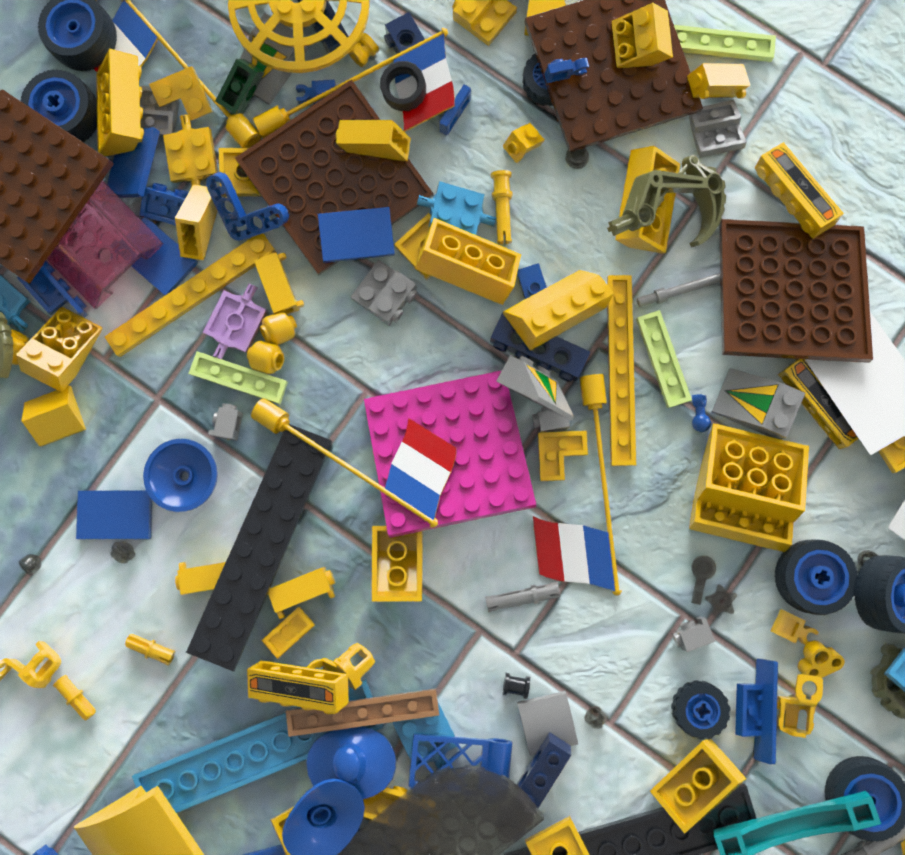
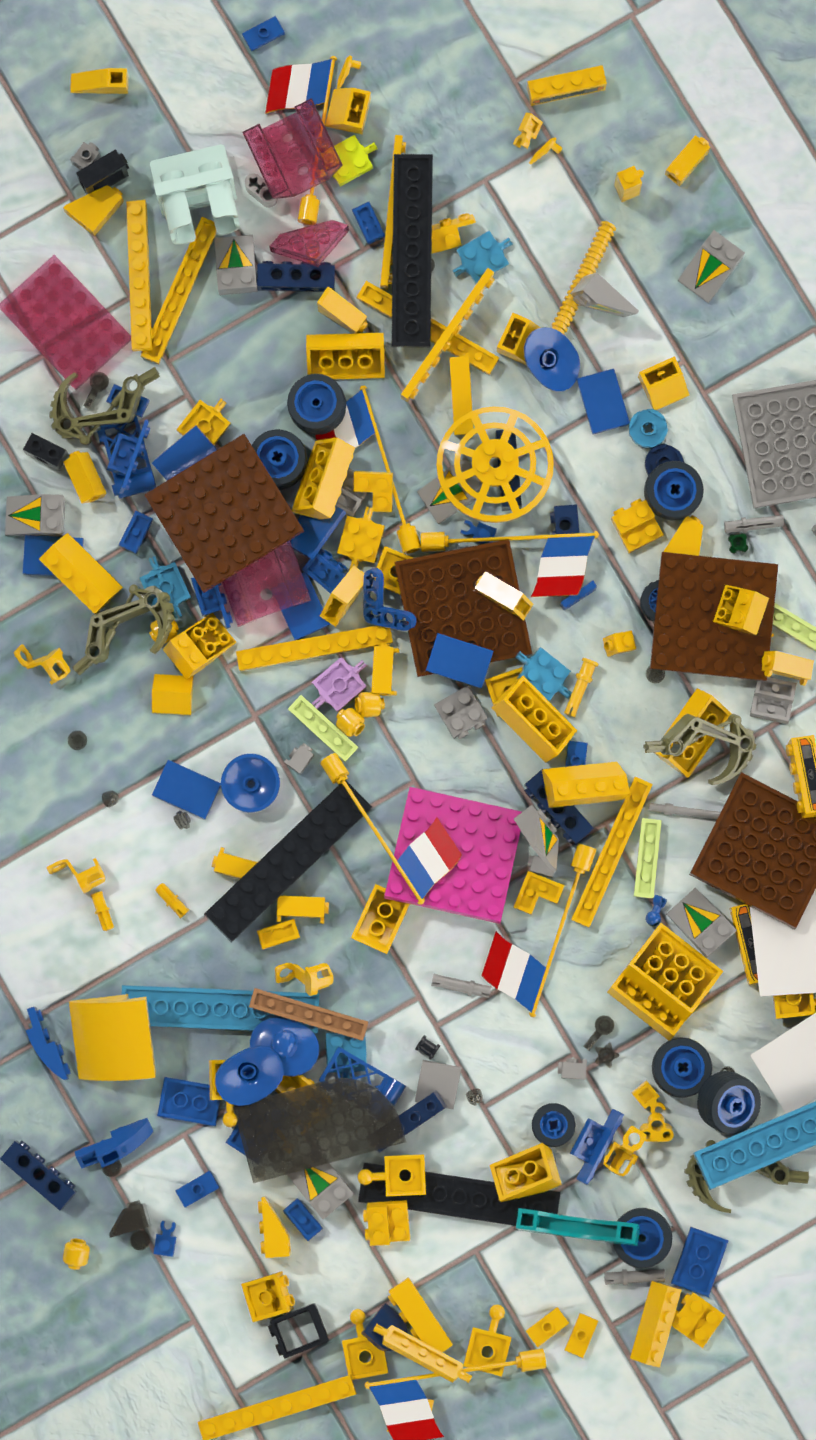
camera: 20 degrees right, 0 degrees up
dark green brick [215,59,265,114] -> none
yellow brick [247,660,349,714] -> none
yellow wheel [348,33,379,67] -> none
black tyre [380,61,426,111] -> none
blue plate [545,58,589,83] -> none

